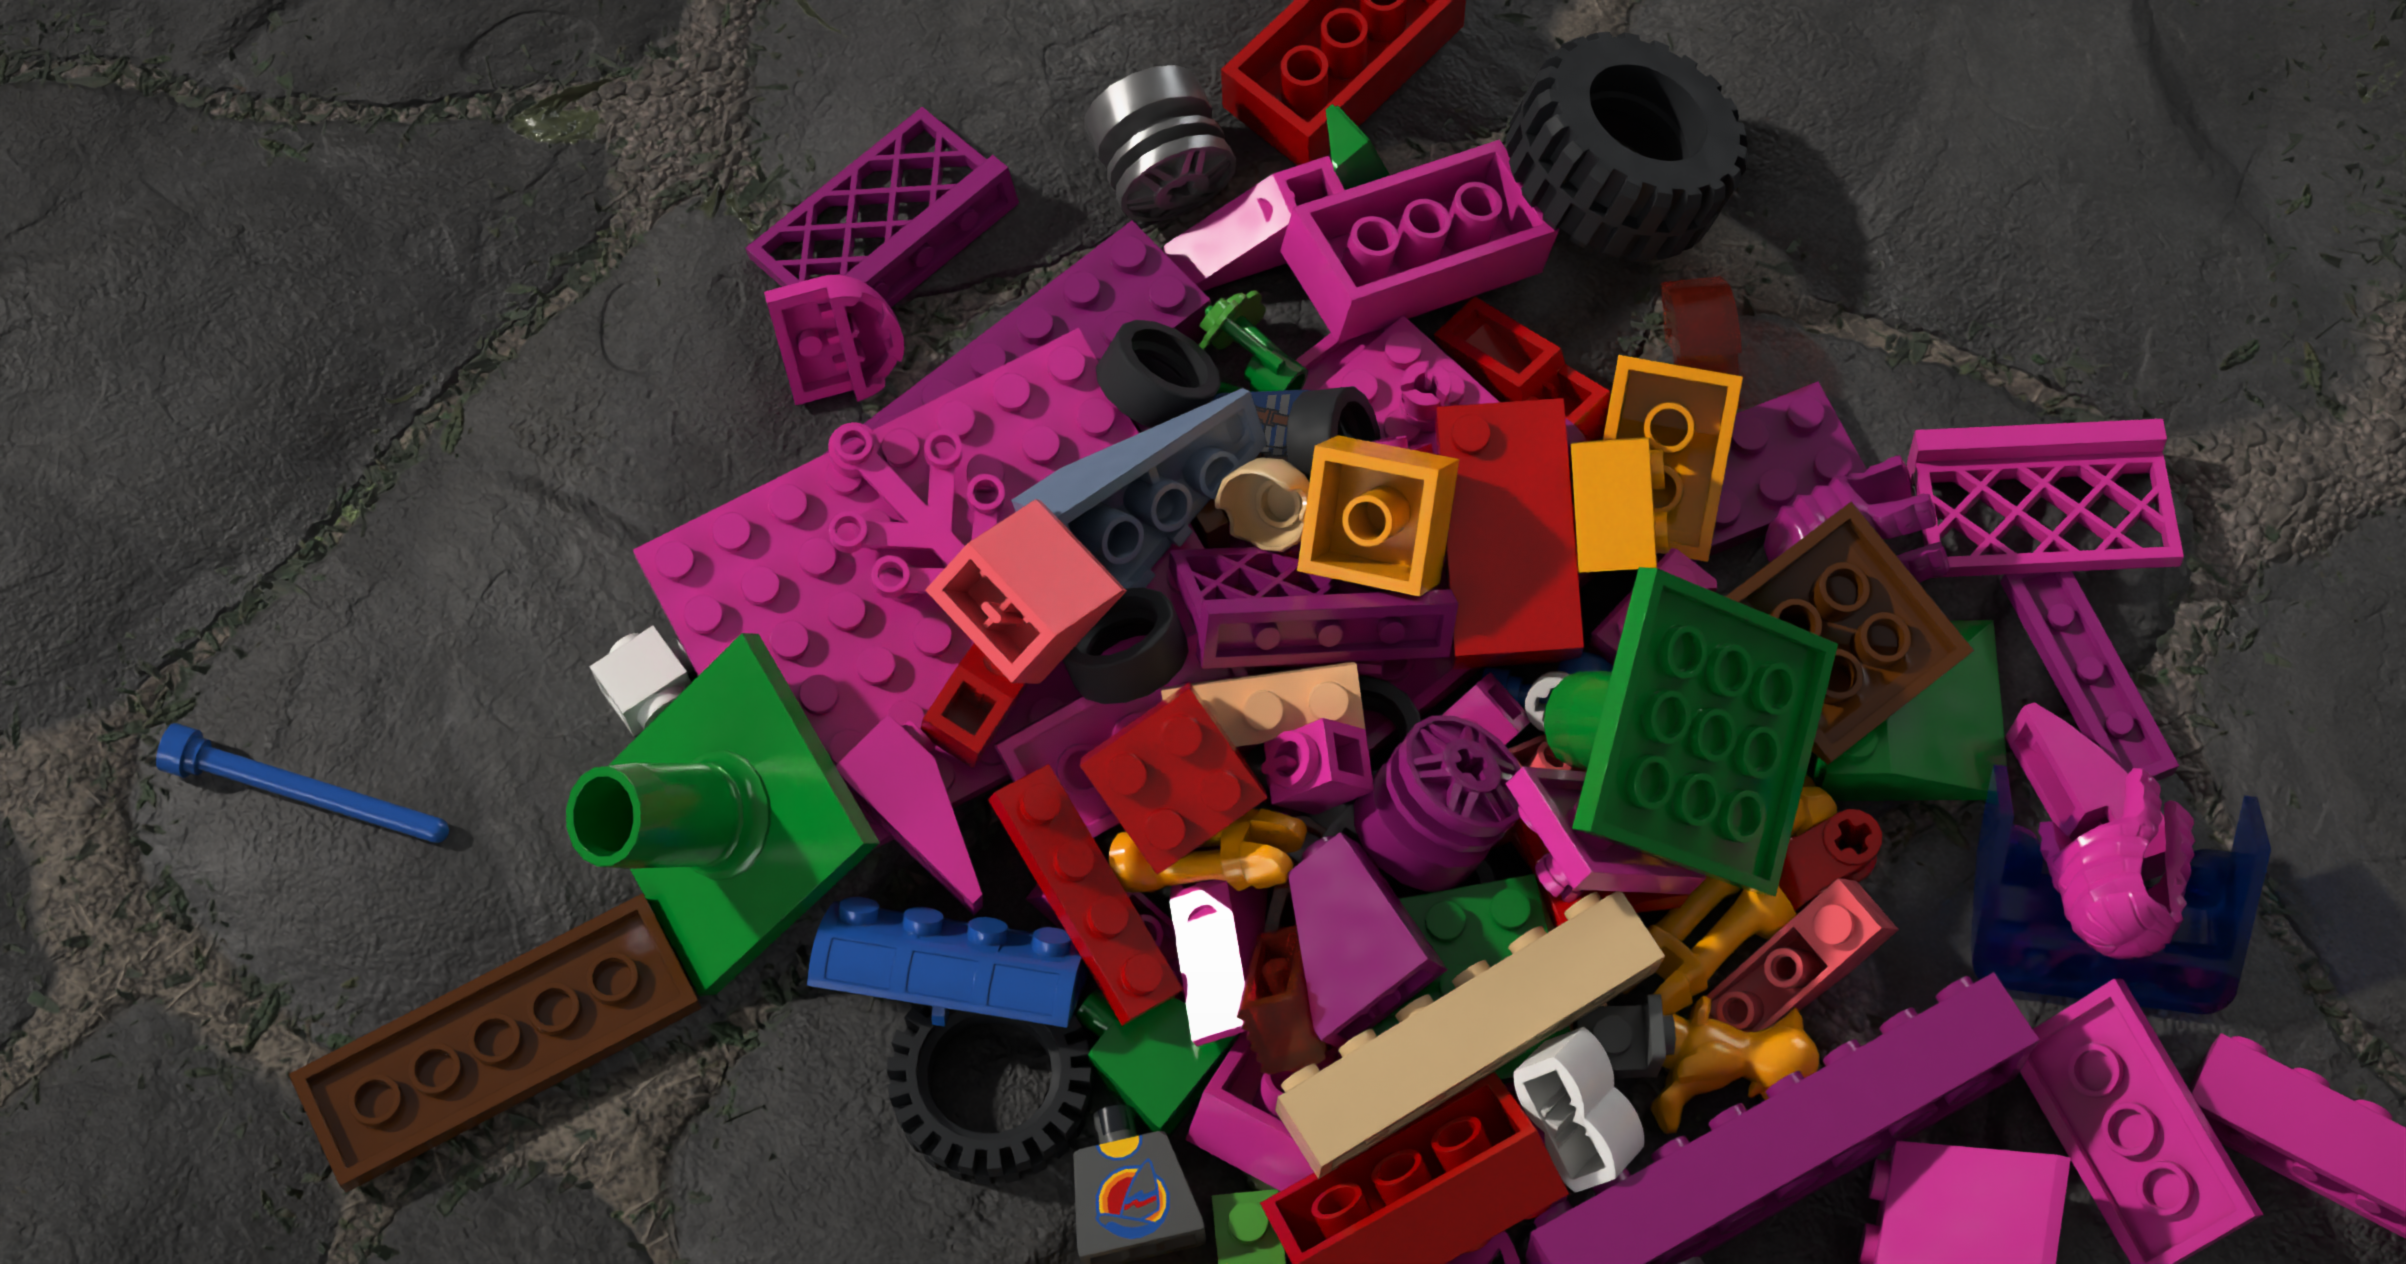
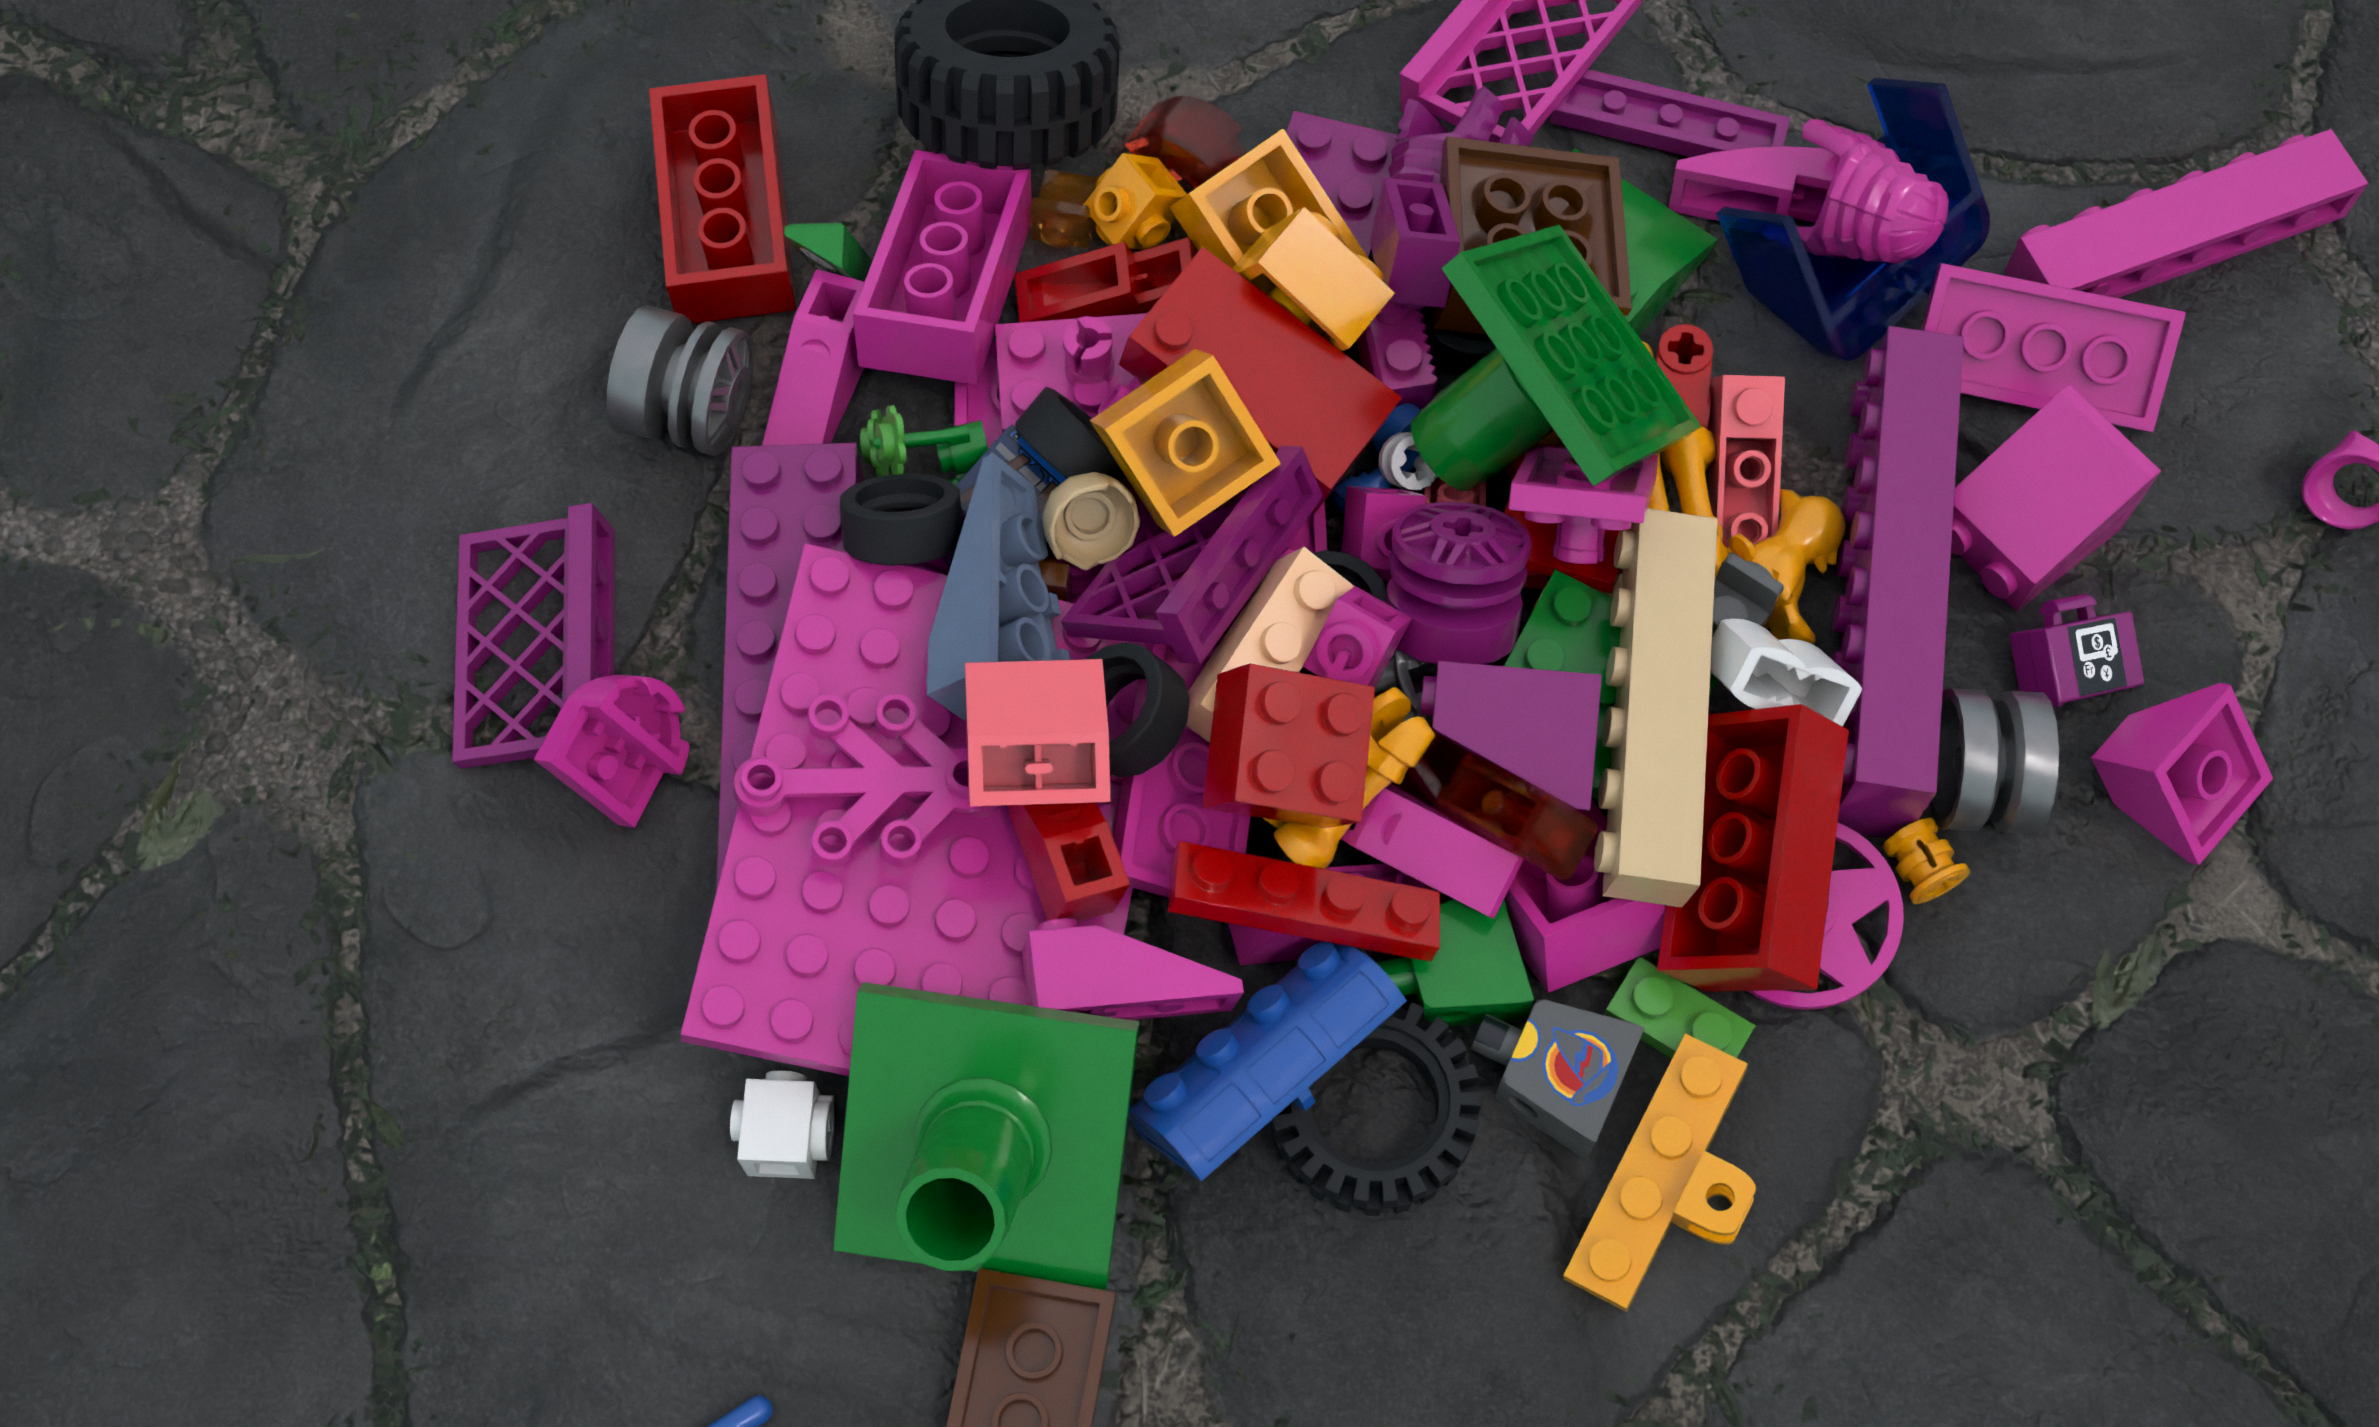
camera: 55 degrees left, 0 degrees up
none -> clear orange bracket [1030,169,1099,249]
none -> light orange brick [1082,153,1187,250]
none -> magenta brick [1370,177,1461,310]

